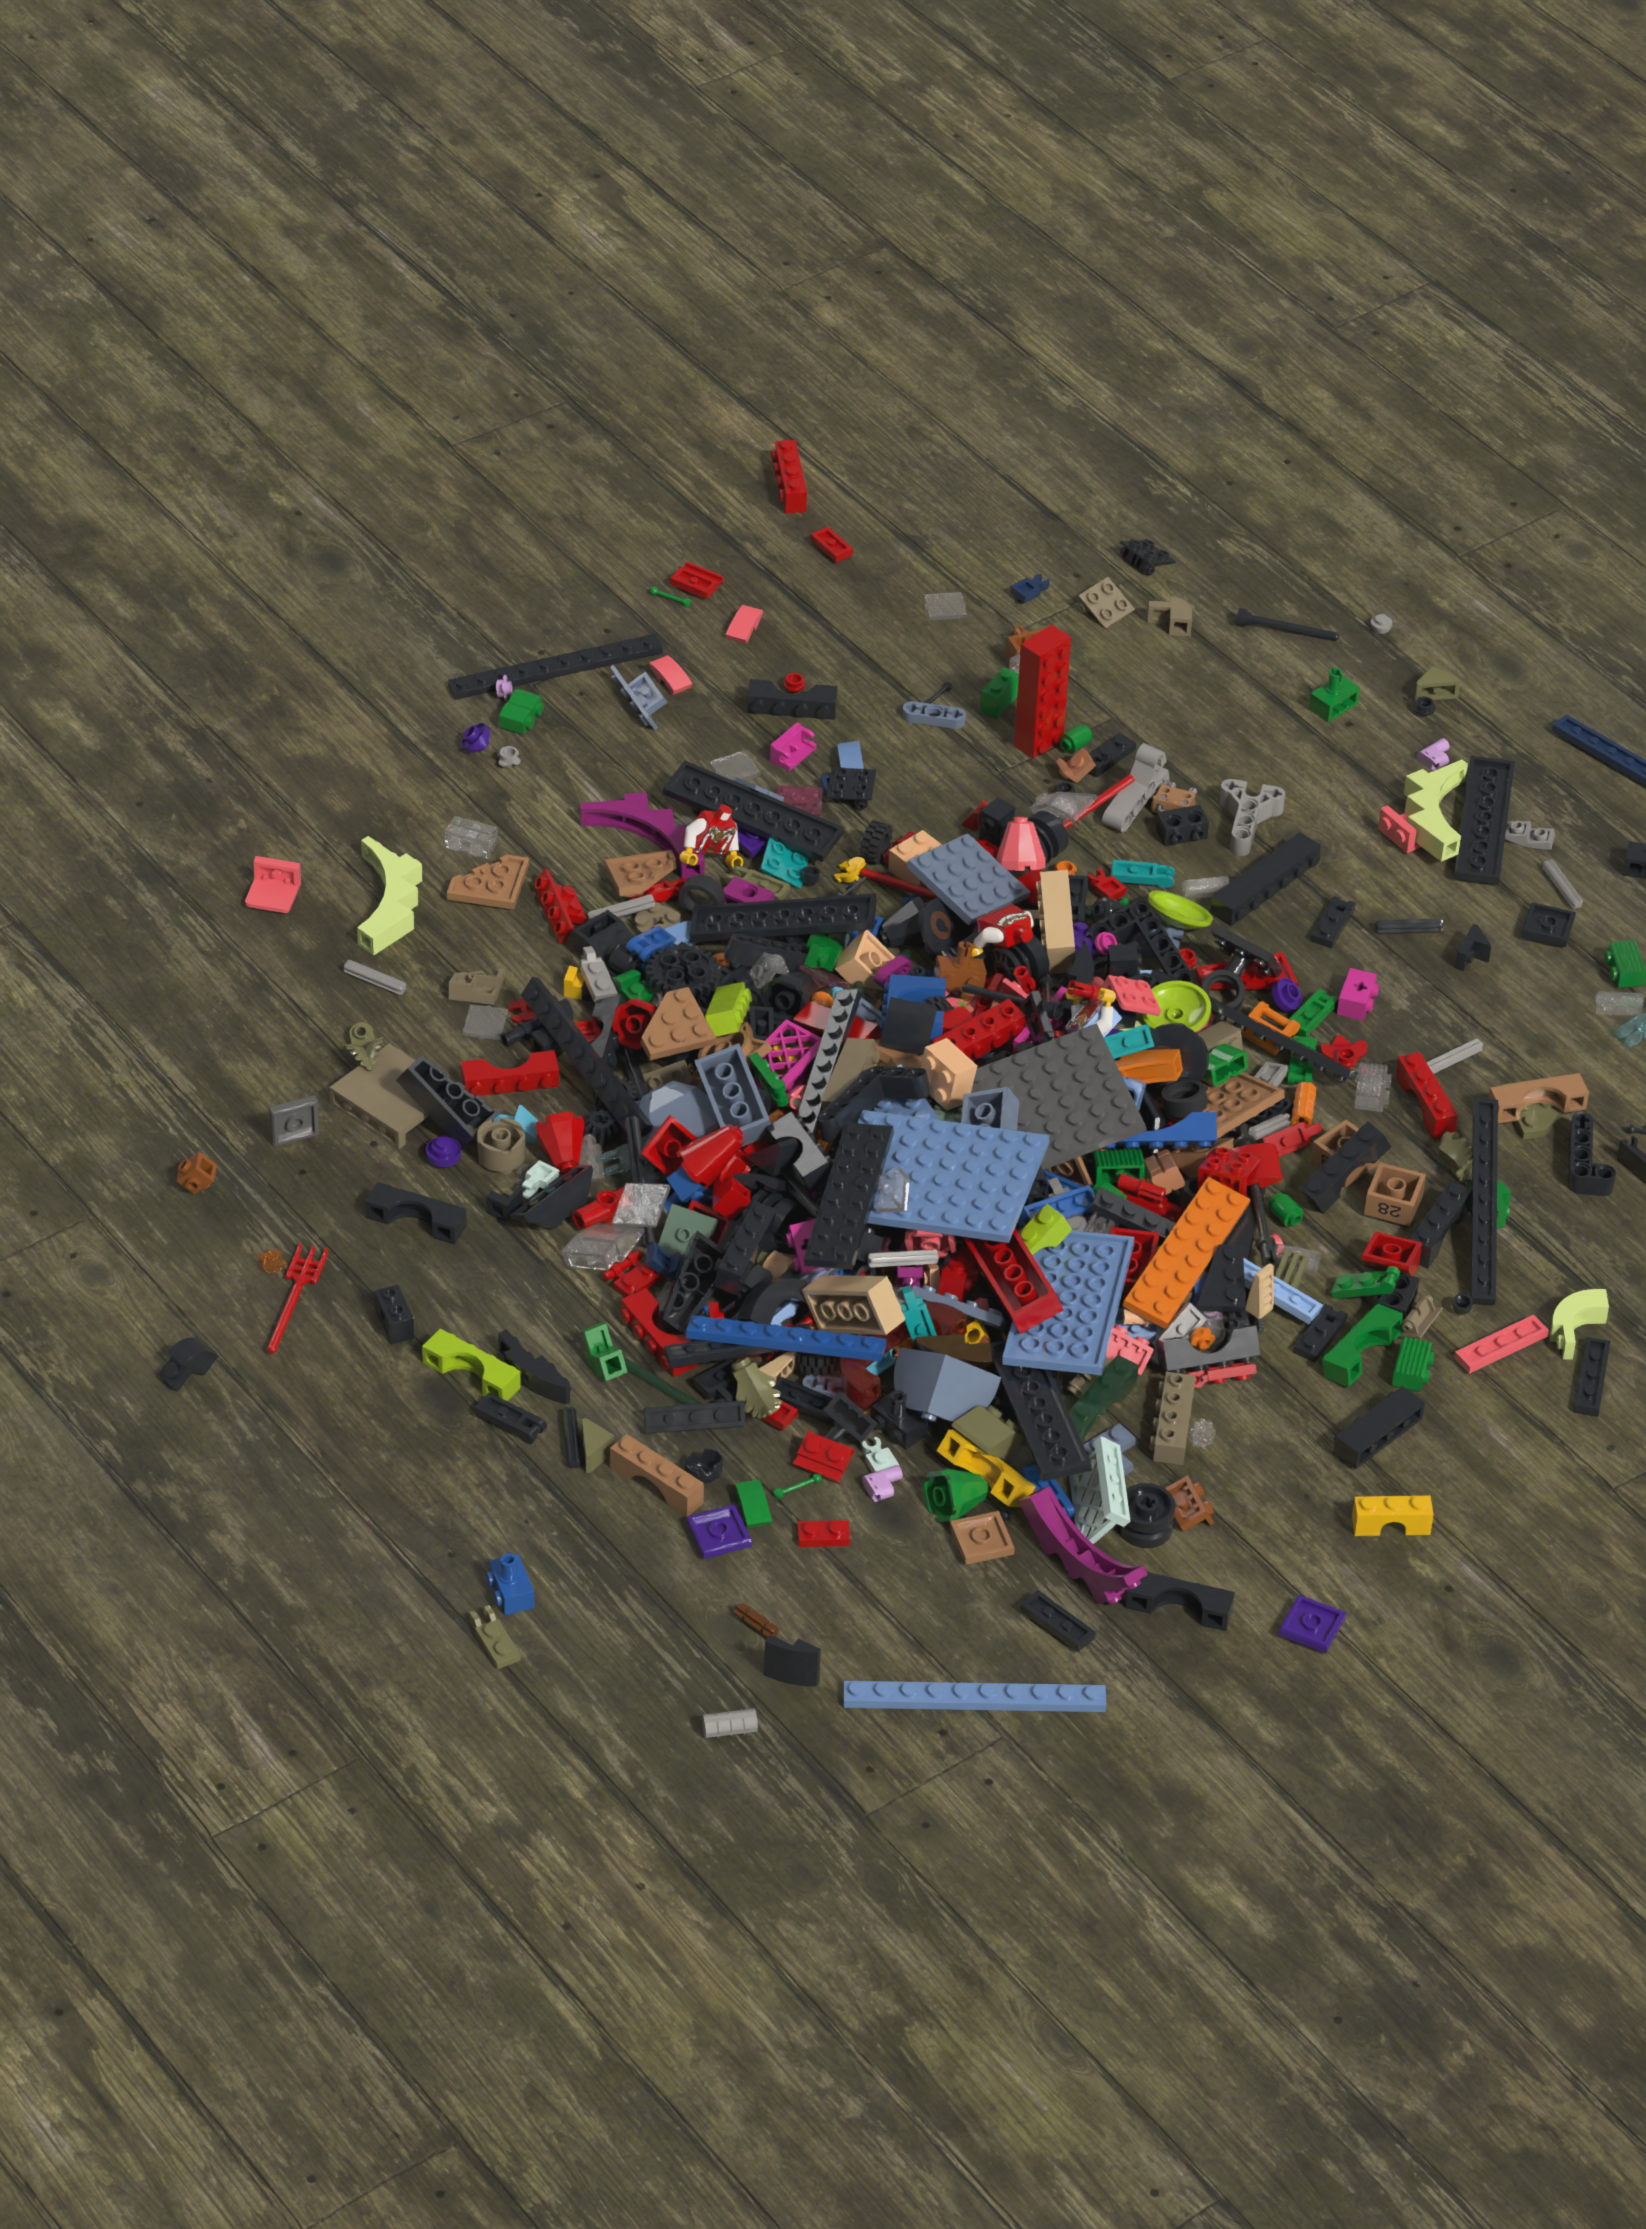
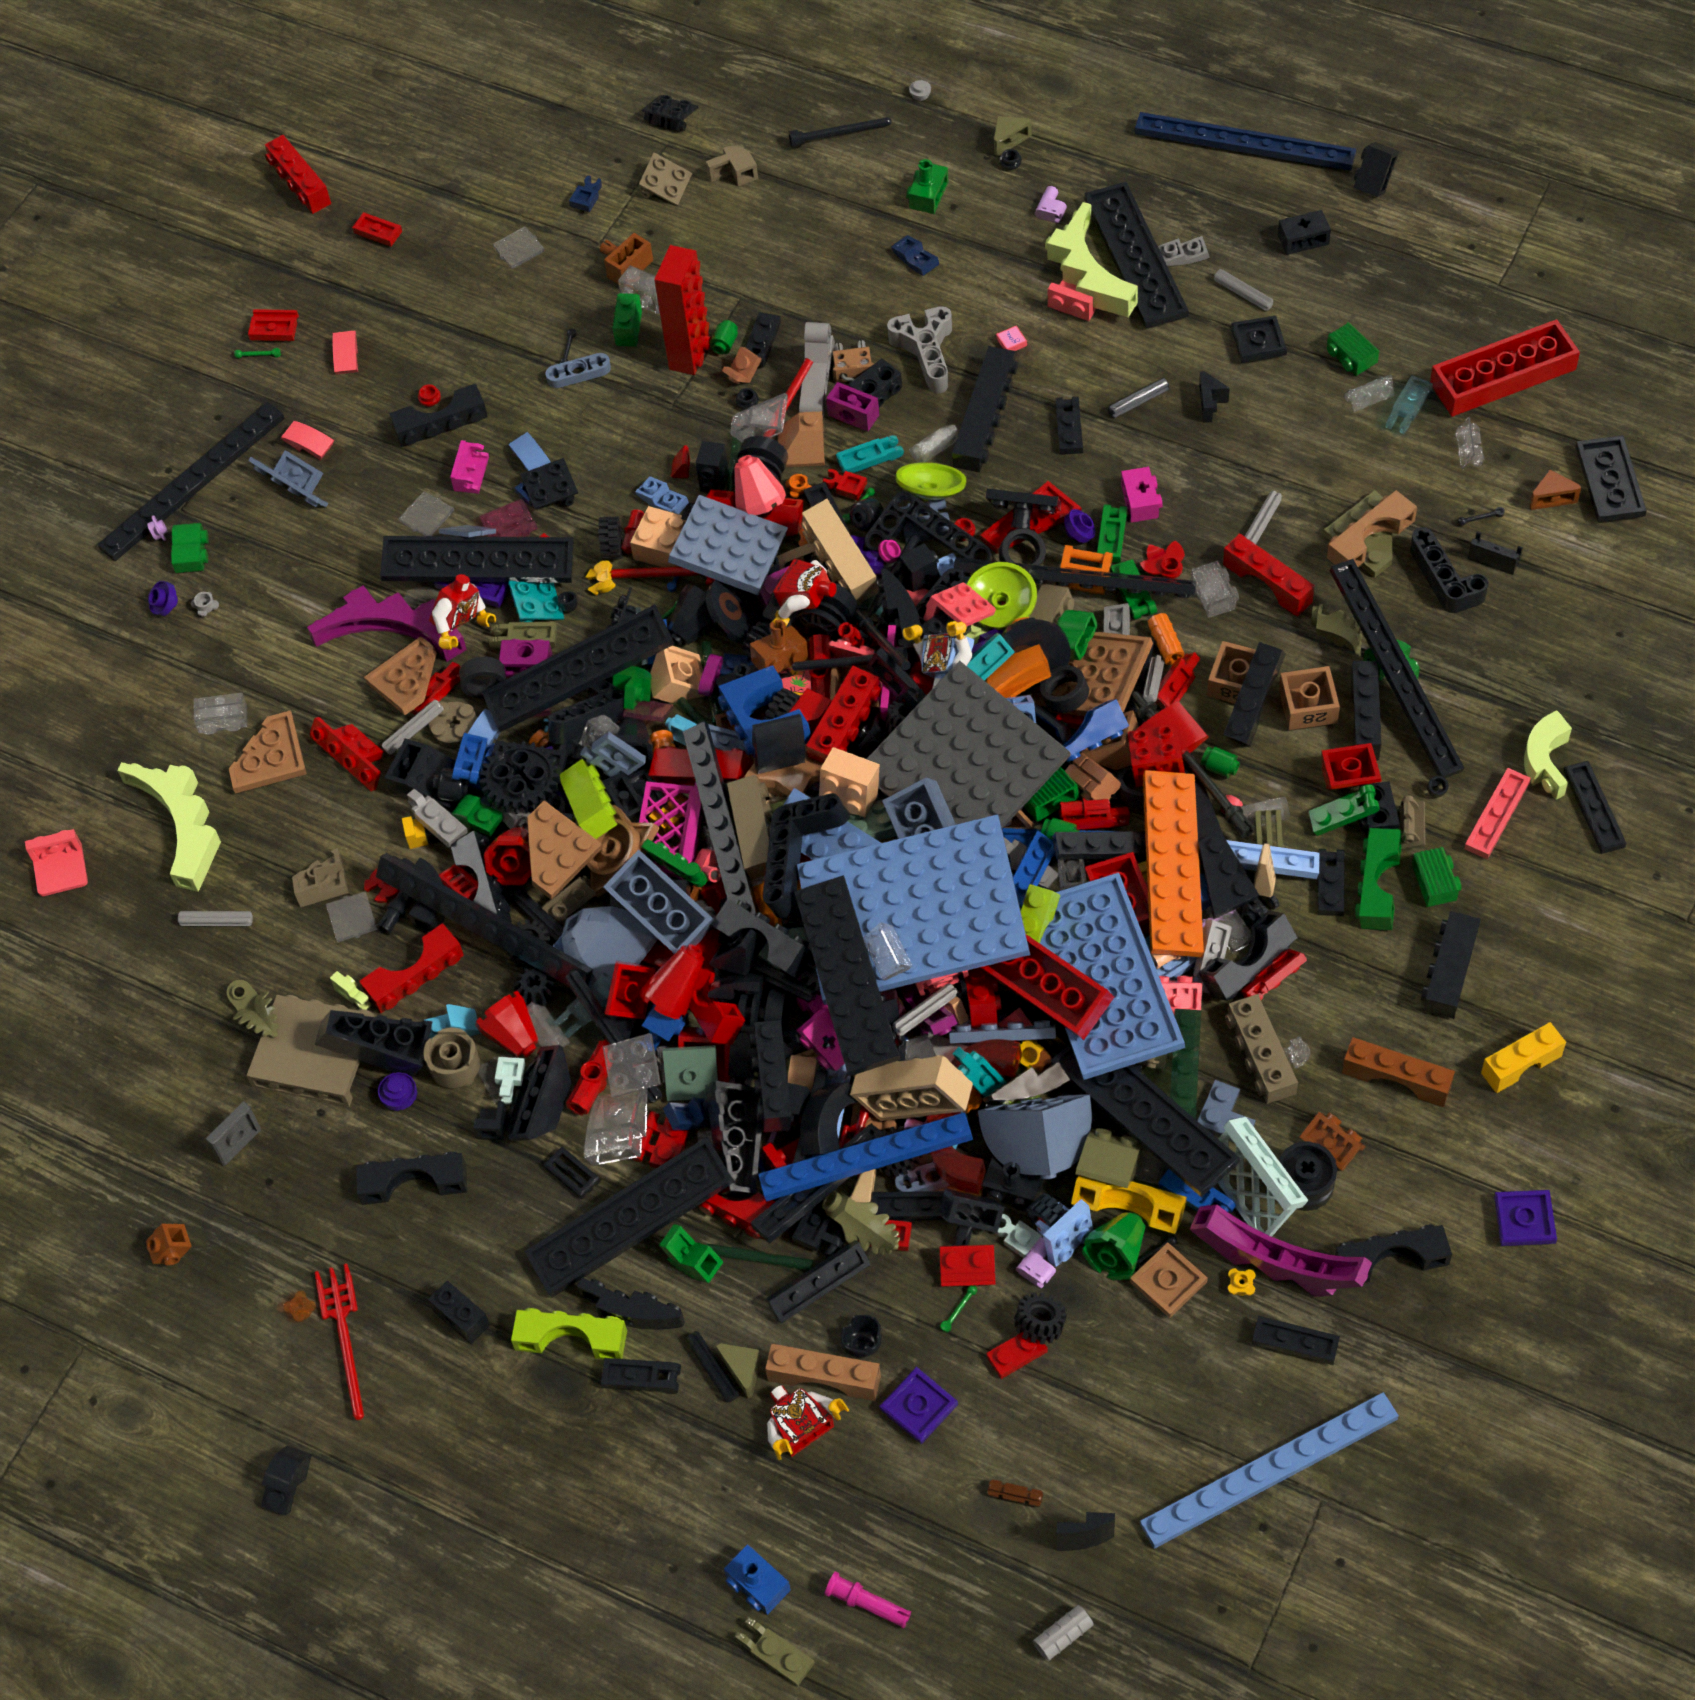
camera: 20 degrees left, 15 degrees up
green slope [734,1479,772,1529] -> none
red pin [1067,980,1104,1002] -> none
orange plate [1190,1327,1216,1351] -> none
none -> yellowish green plate [330,971,372,1010]
none -> black plate [524,1137,735,1298]
none -> black tile [544,1147,601,1200]
none -> sand blue plate [580,732,646,777]
none -> medium blue slope [635,476,689,514]
none -> torso [767,1385,849,1460]
none -> medium nougat slope [778,411,825,467]
none -> dark pink pin [825,1571,912,1629]
none -> magenta brick [826,382,879,432]
none -> dark blue slope [891,235,939,276]
none -> tile [996,325,1027,351]
none -> black tyre [1014,1292,1067,1344]
none -> light blue plate [1026,1193,1093,1267]
none -> yellow plate [1228,1268,1256,1296]
none -> dark orange arch [1342,1037,1455,1107]

